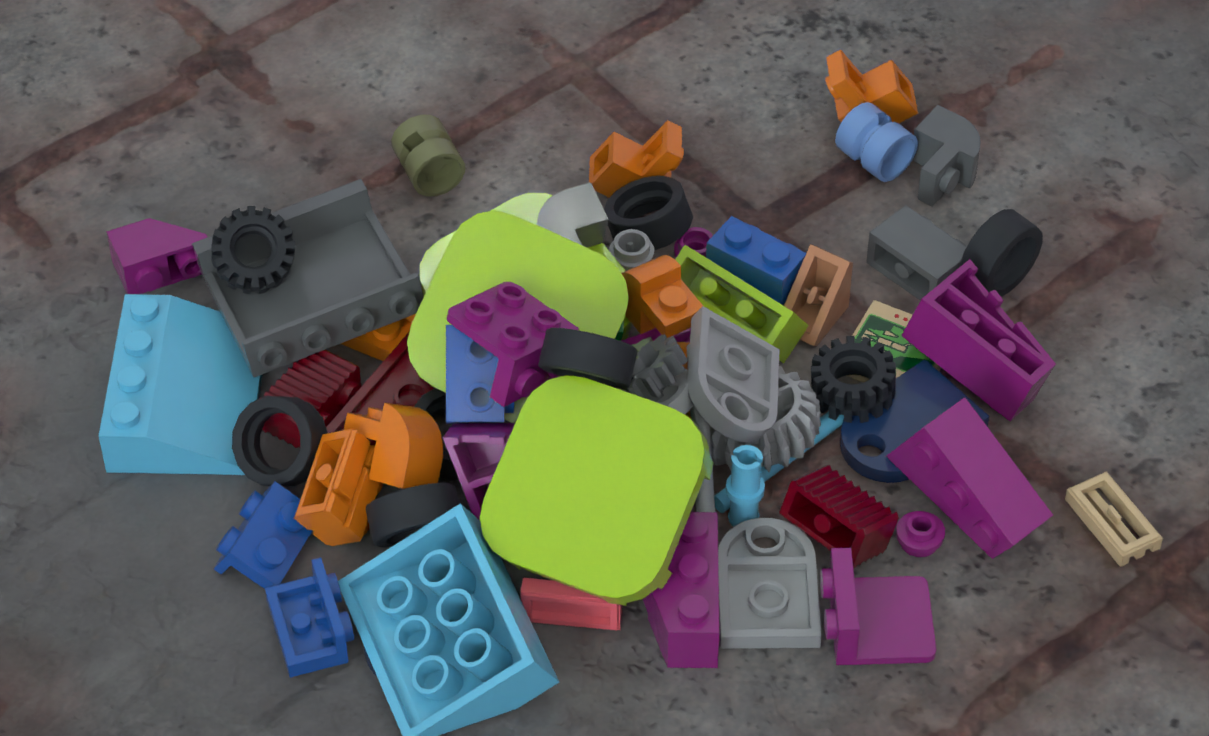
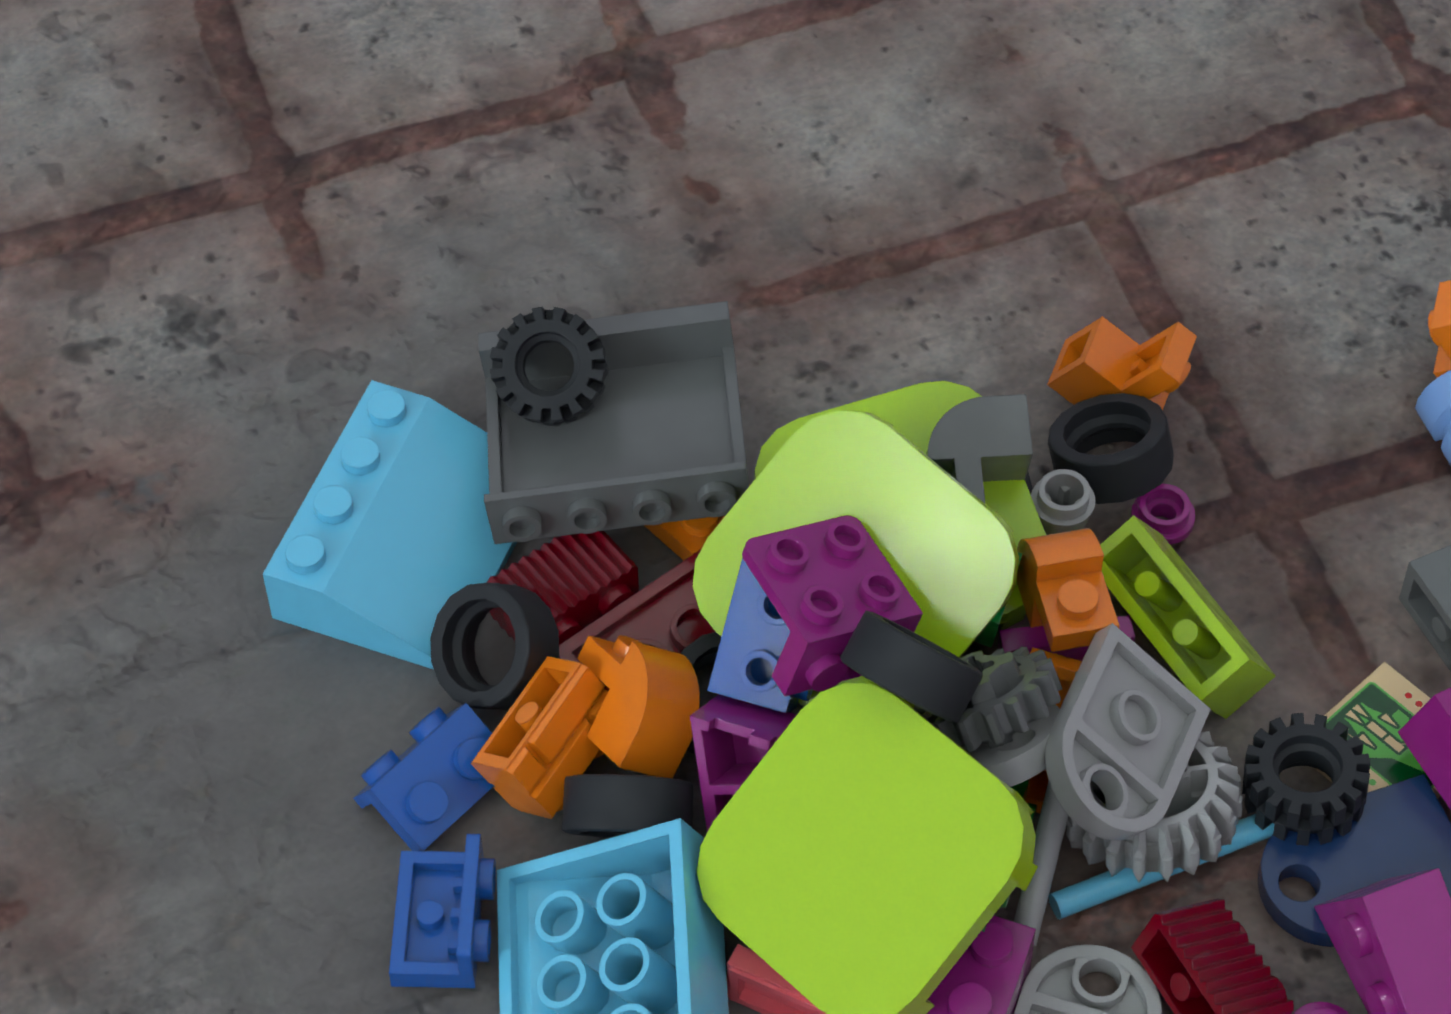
camera: 20 degrees right, 5 degrees up
magenta slope [106,218,208,294] -> none
olive wheel [391,114,466,196] -> none
blue brick [706,216,806,306] -> none
medium azure pin [726,445,765,527] -> none
nougat slope [784,244,853,346] -> none

